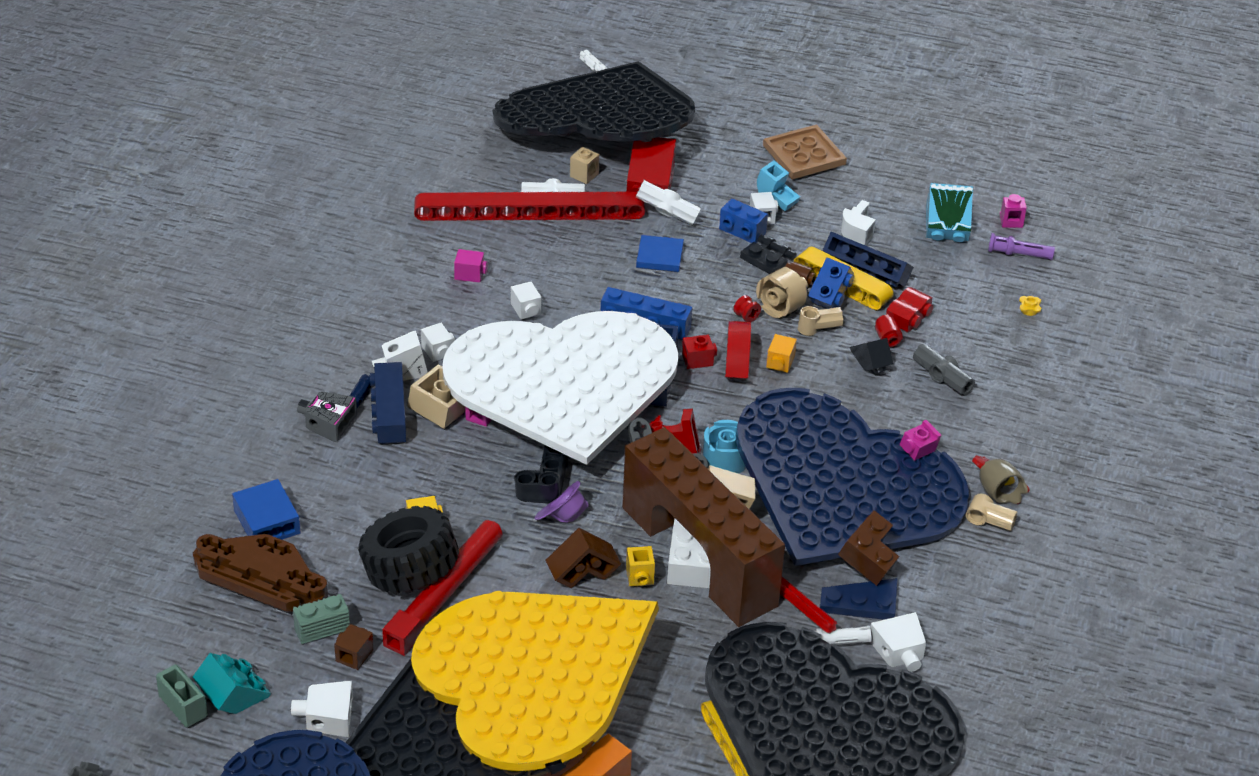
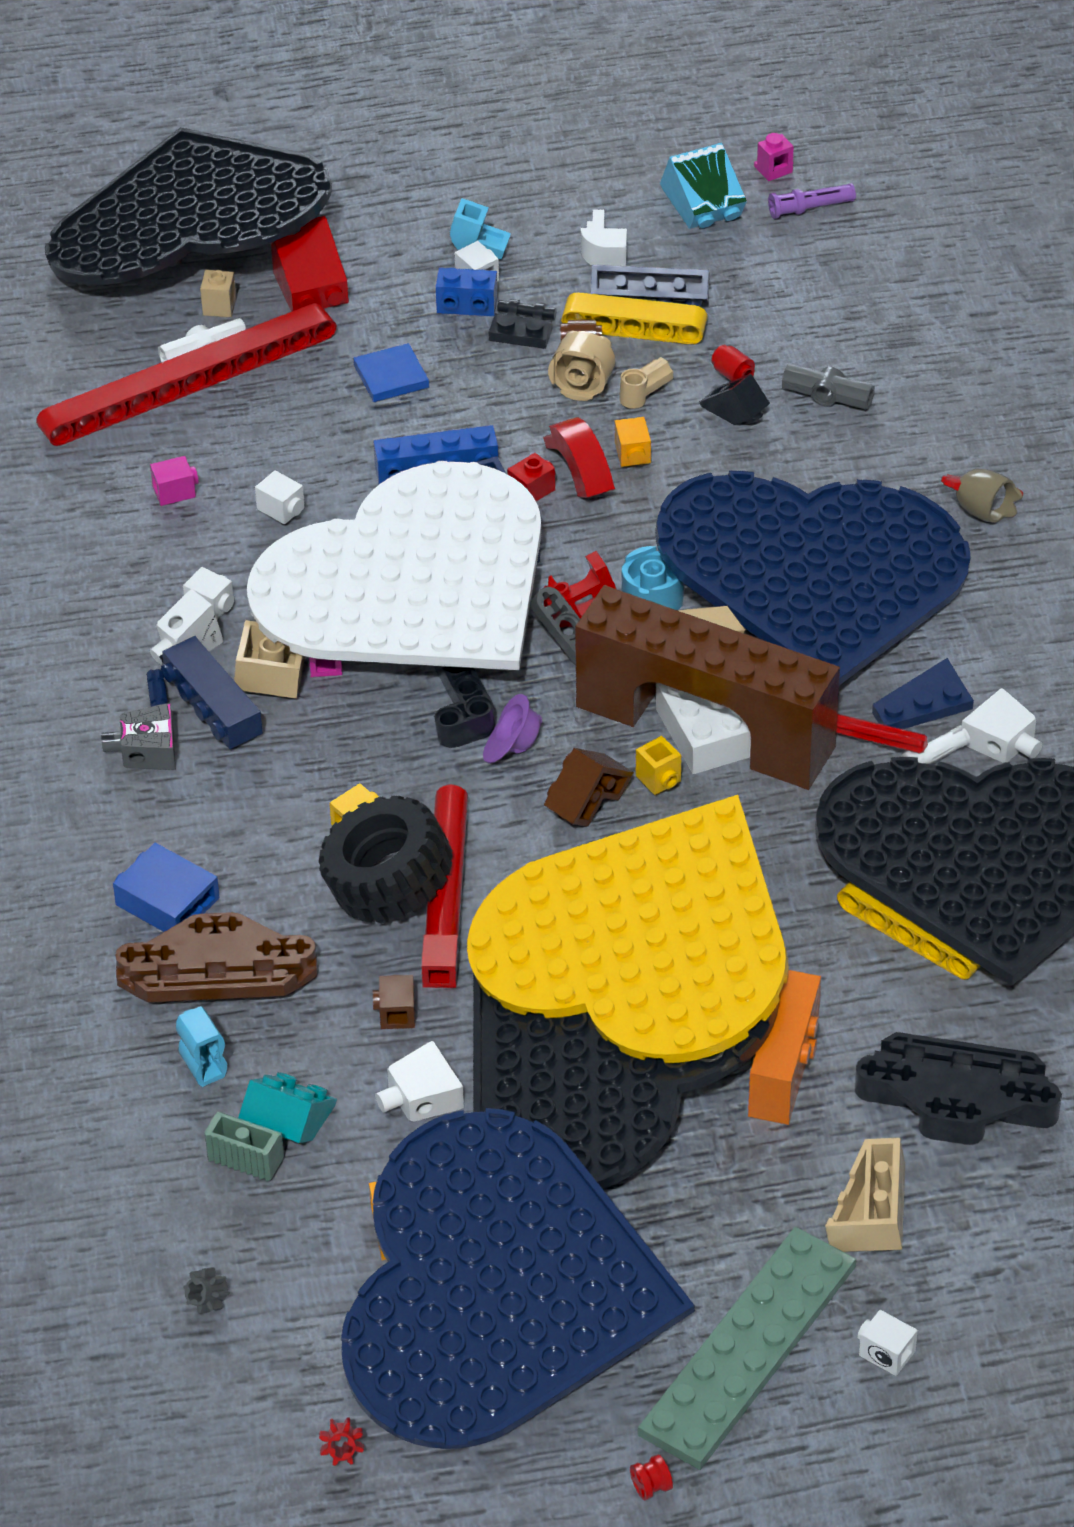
camera: 25 degrees left, 5 degrees up
sand green brick [293,594,350,644] -> none
white axle [580,50,607,72] -> none
white piece [636,180,701,225] -> none
red wheel [733,295,761,322] -> none
medium nougat plate [763,124,847,179] -> none
blue brick [808,257,854,309] -> none
reddish brown brick [838,510,900,586] -> none
red brick [886,287,933,332] -> none
dark pink brick [900,420,942,460] -> none
tan piece [966,494,1018,531] -> none
yellow plate [1019,296,1042,316] -> none
none -> medium azure brick [176,1006,227,1087]

